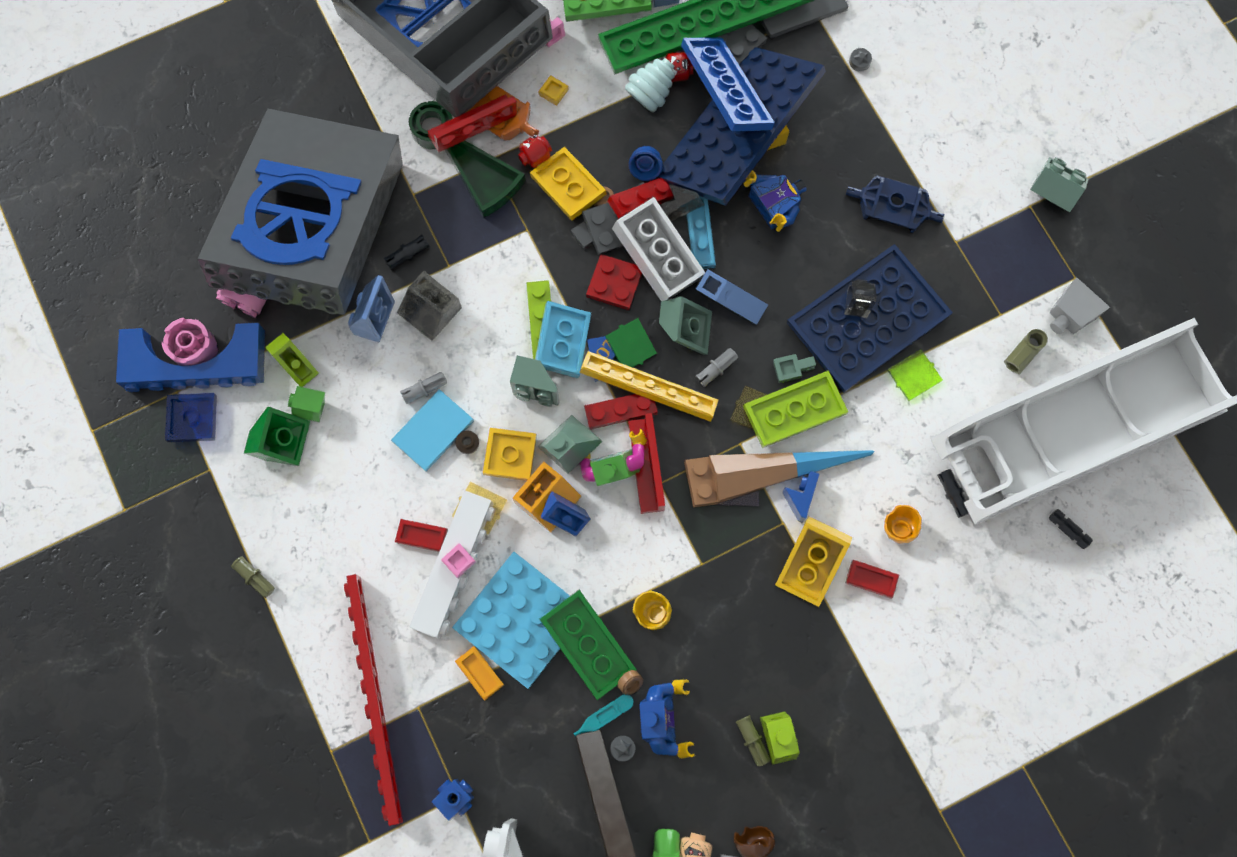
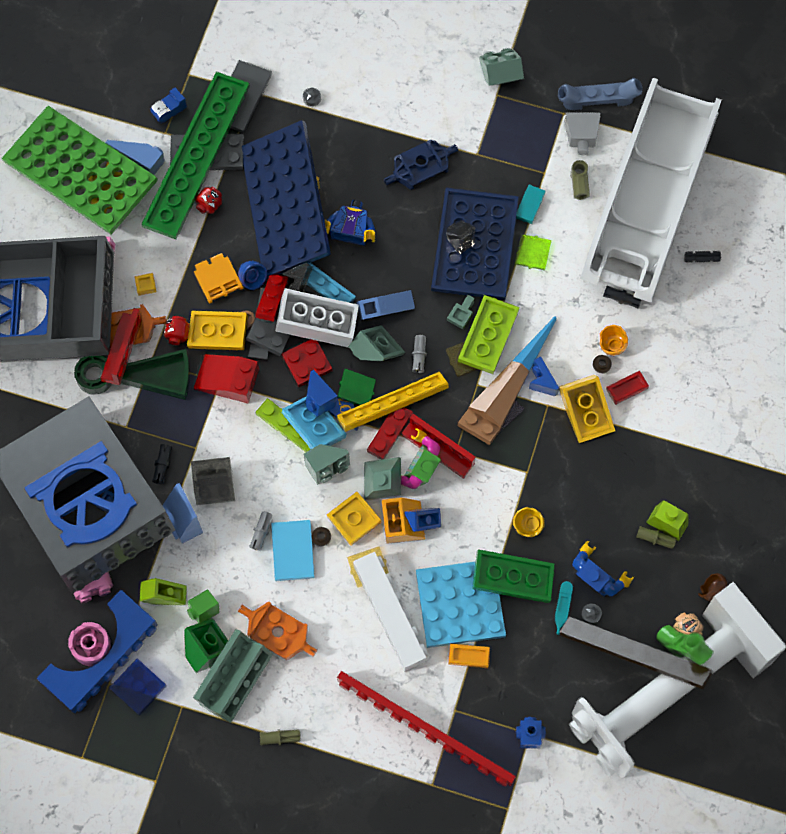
camera: 45 degrees left, 5 degrees down
red tile [395,519,448,552] -> none
bright pink tile [441,543,476,578] -> none
medium nougat tile [618,670,643,695] -> none
light aqua piece [625,58,675,112] -> none
blue plate [681,38,775,132] -> none
none -> sand green brick [193,629,273,723]
none -> light orange plate [194,253,243,304]
none -> red slope [194,354,259,404]
none -> orange plate [238,601,318,660]
none -> blue slope [305,370,337,417]
none -> teal tile [516,185,546,224]
none -> sand blue plate [558,78,642,110]
none -> dark brown plate [593,355,612,374]

